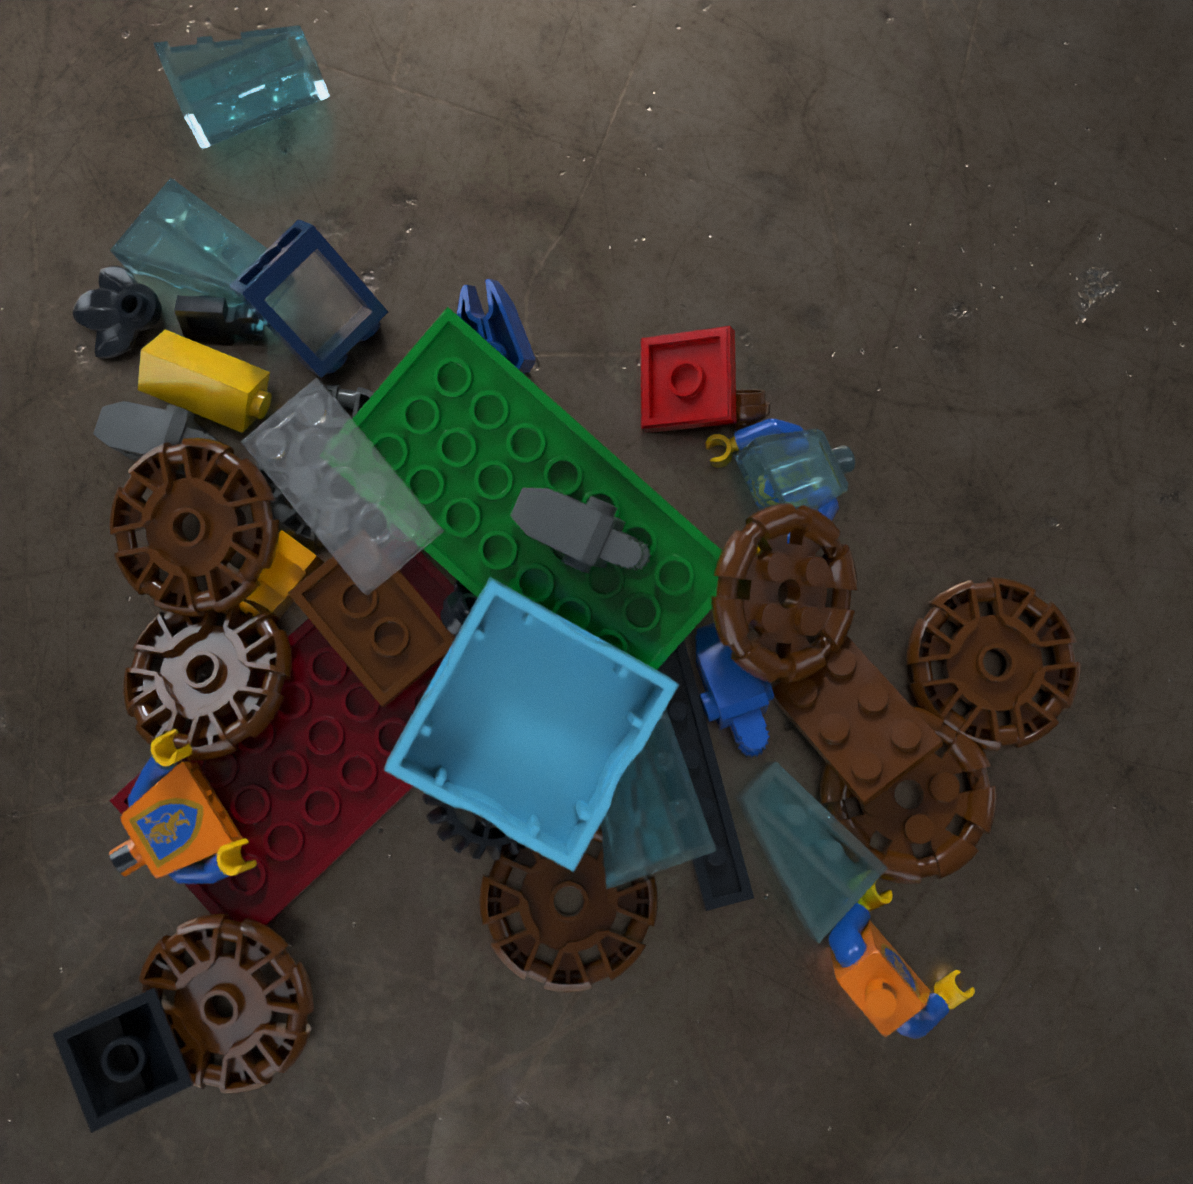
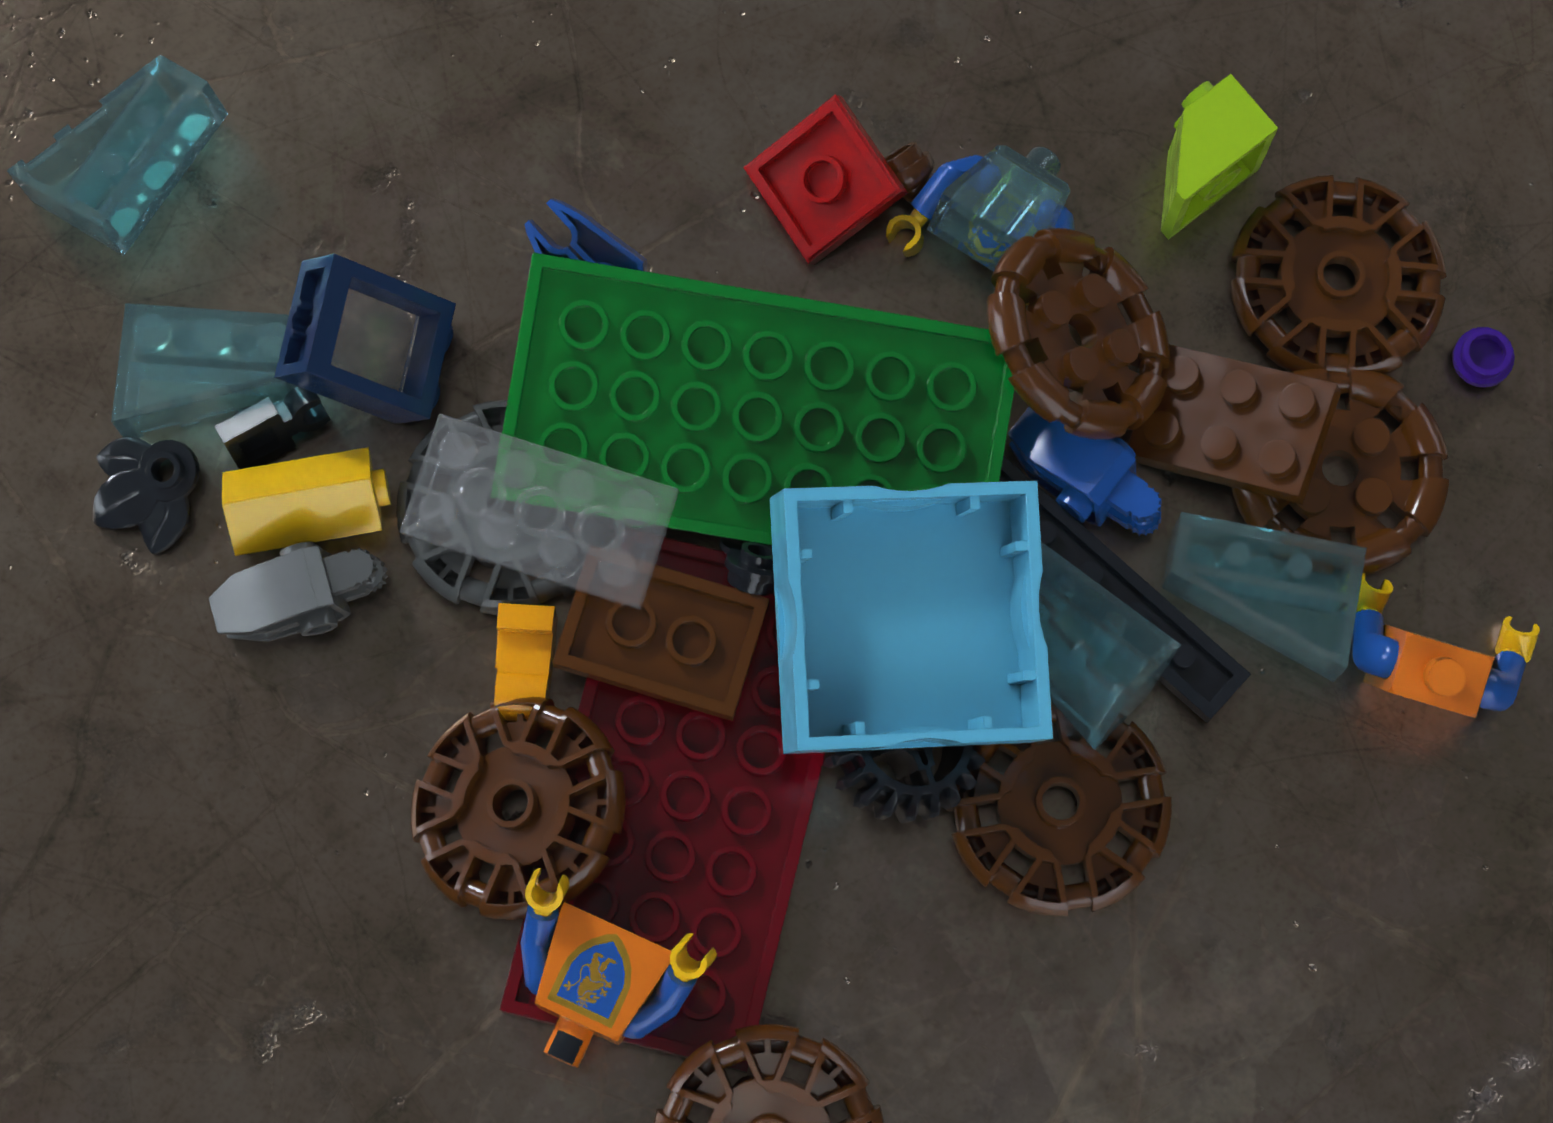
camera: 30 degrees left, 5 degrees down
reddish brown plate [110,437,279,617] -> none
dark grey hinge [510,488,652,573] -> none
none -> lime slope [1161,74,1278,240]
none -> dark purple plate [1452,327,1515,387]

